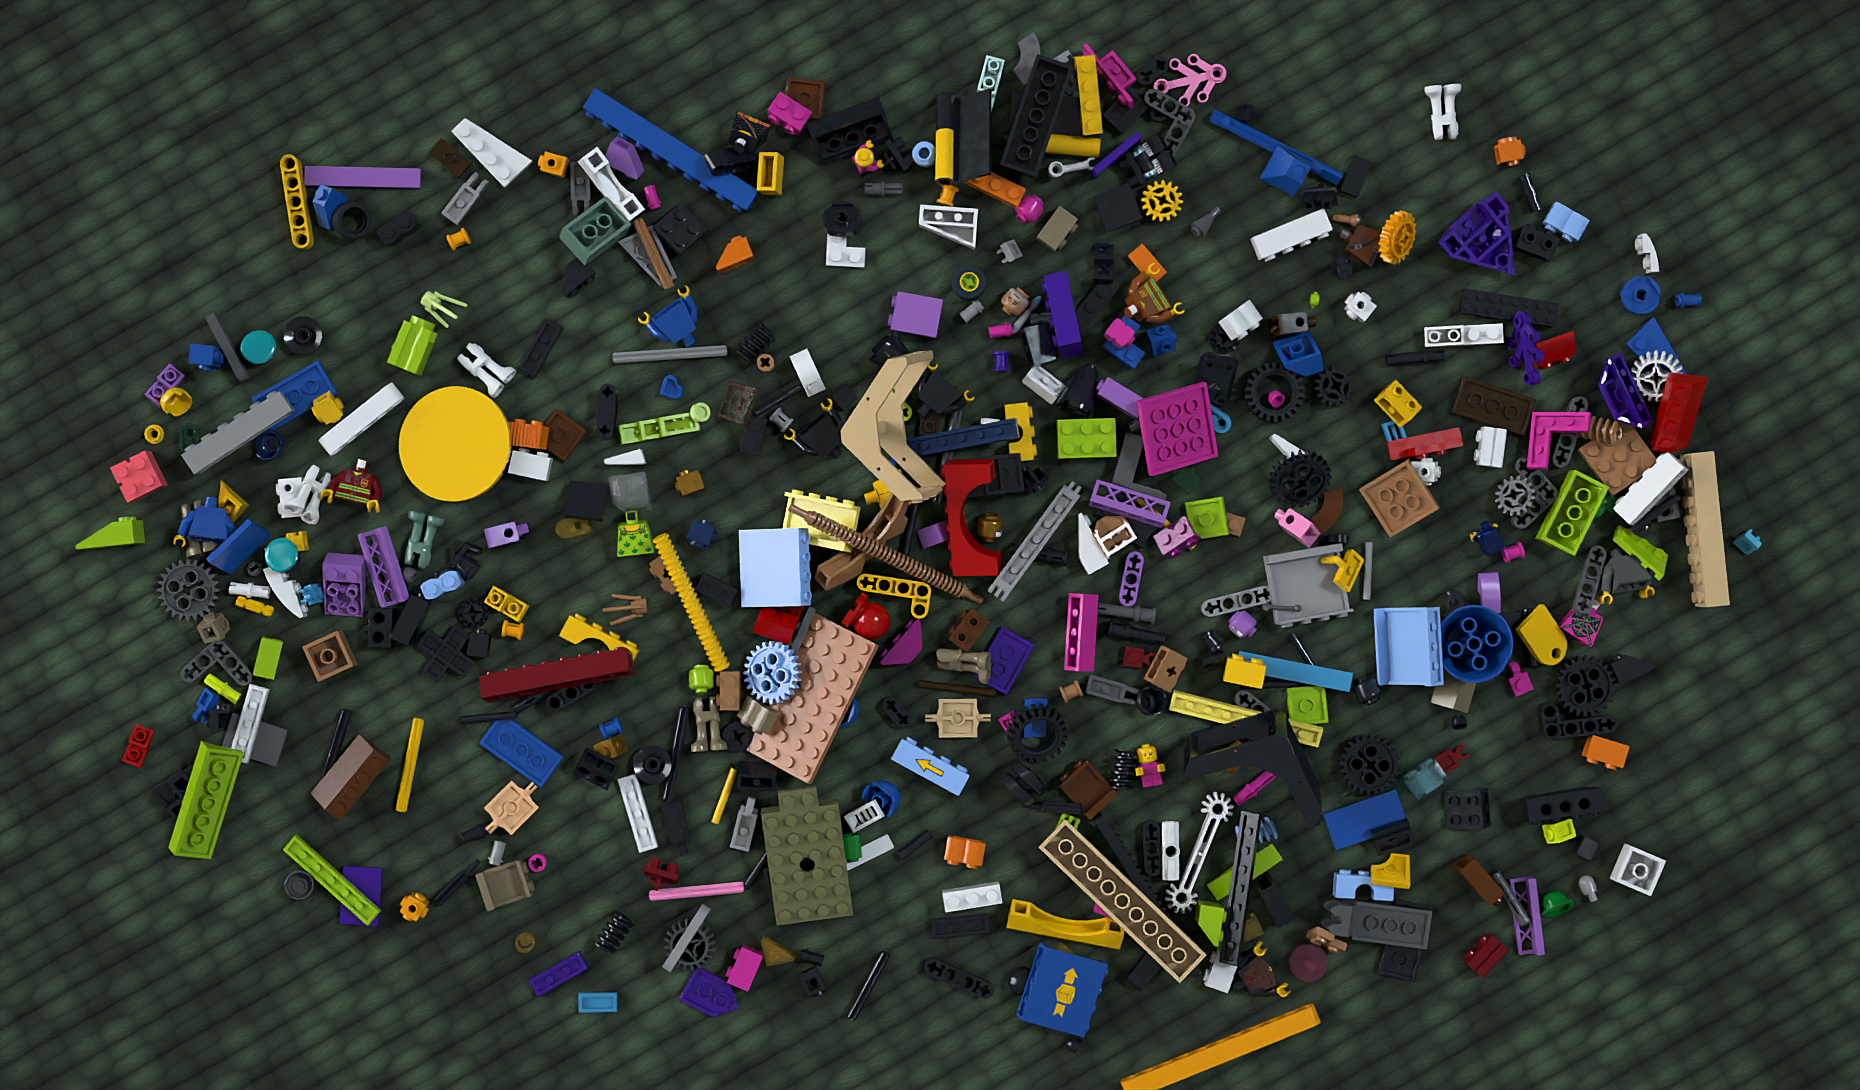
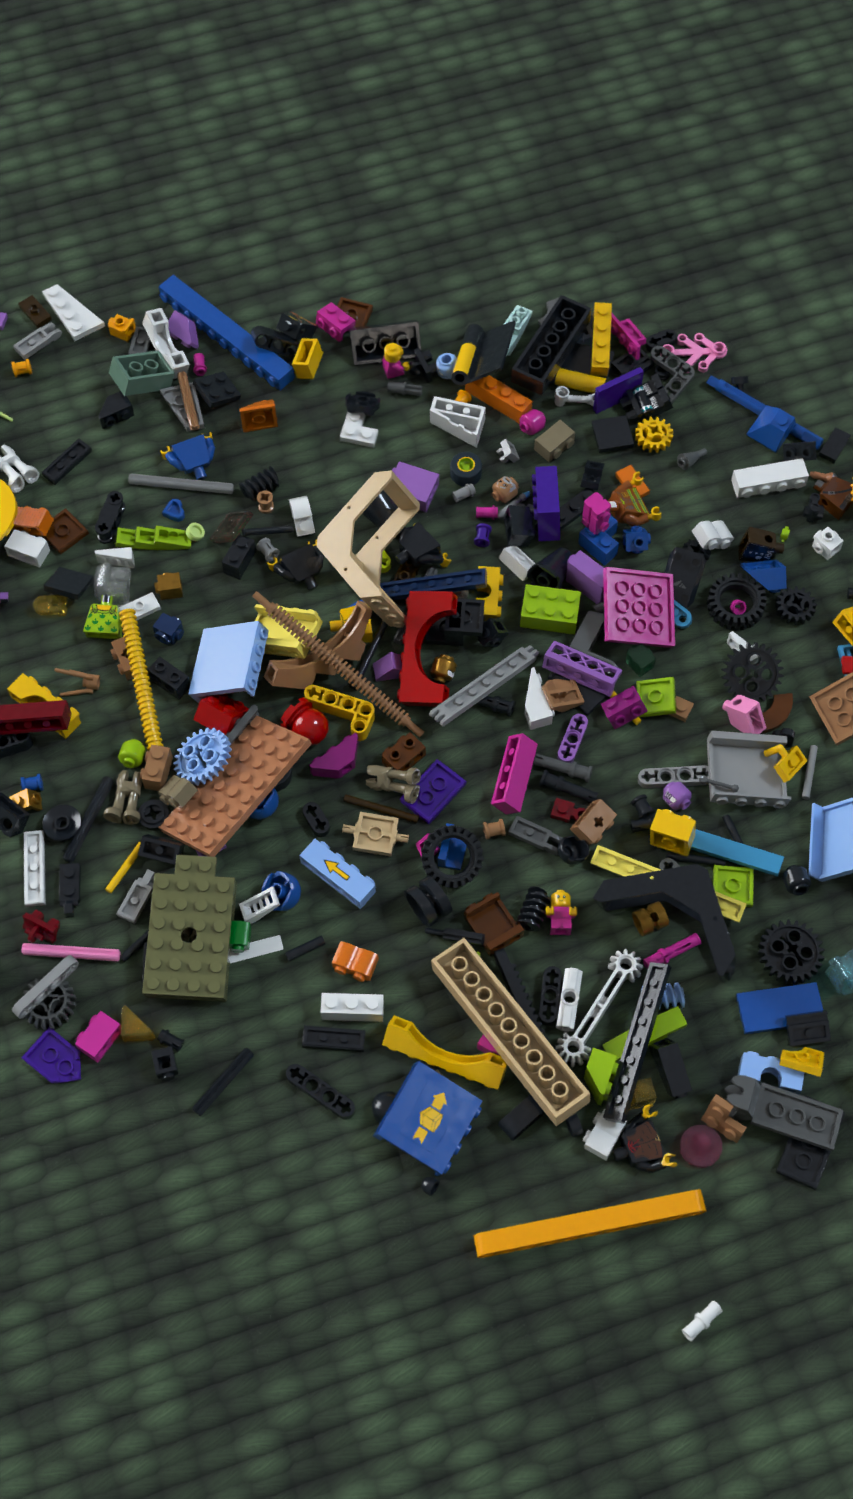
camera: 15 degrees right, 25 degrees down
none -> white plate [119,592,161,621]

